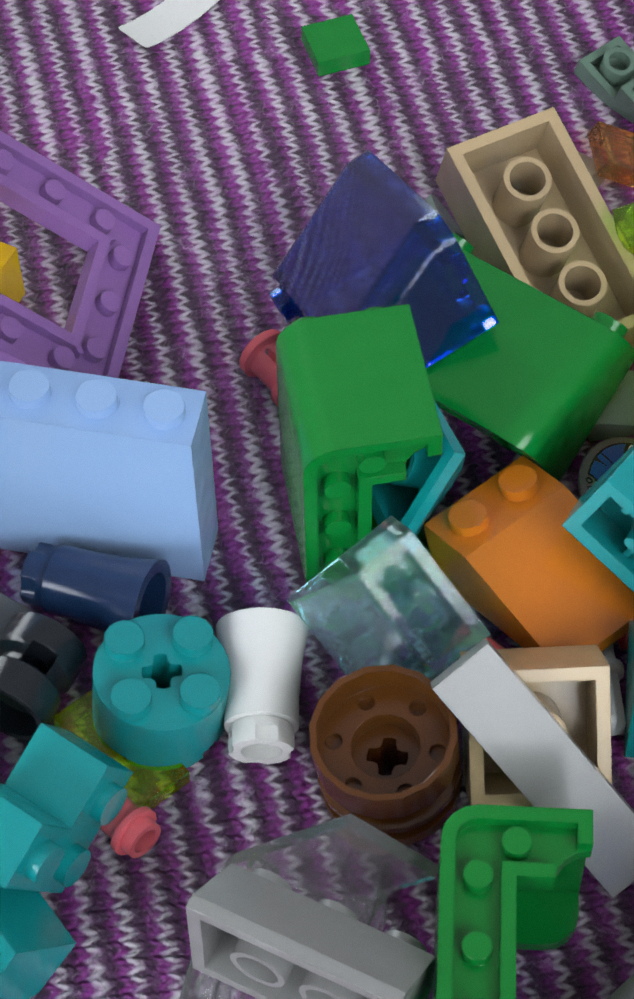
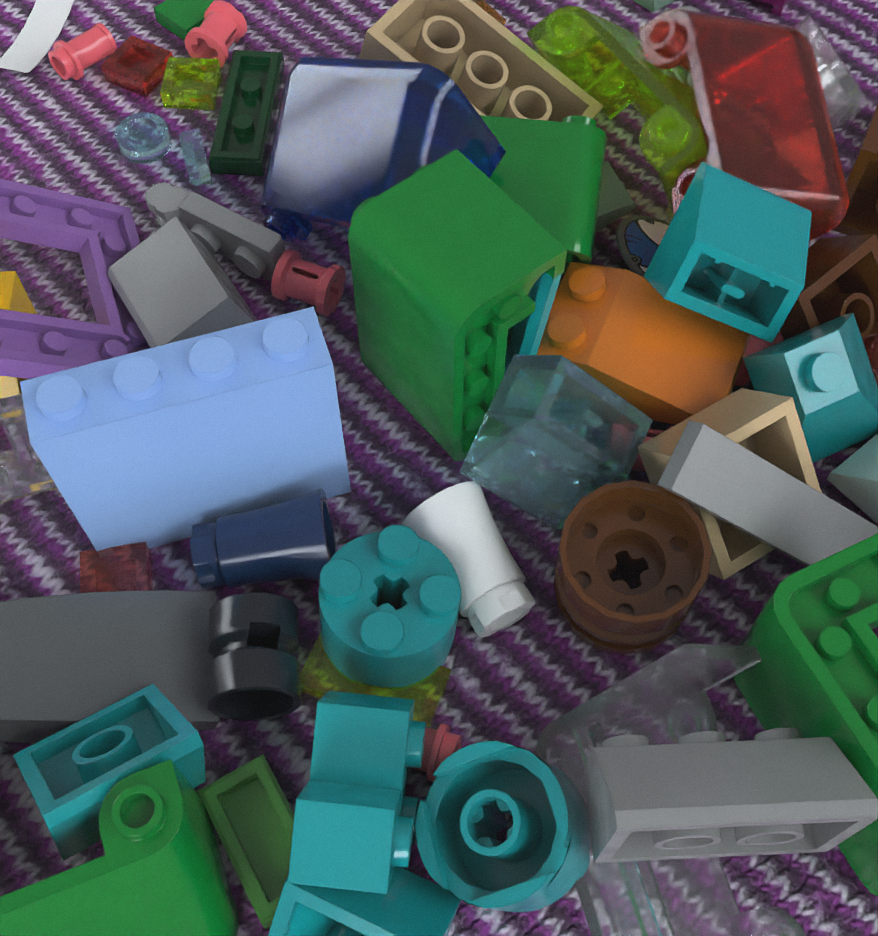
camera: 30 degrees left, 5 degrees up
none -> coral pin [48,23,117,80]
none -> clear red tile [101,35,176,98]
none -> light grey slope [108,216,258,348]
none -> clear light blue tile [115,112,172,164]
none -> light grey hinge [144,181,286,281]
none -> clear neon green tile [160,57,222,110]
none -> clear light blue tile [178,128,212,187]
none -> coral bush [184,0,247,70]
none -> dark green tile [209,50,285,176]
none -> teal brick [415,741,591,913]

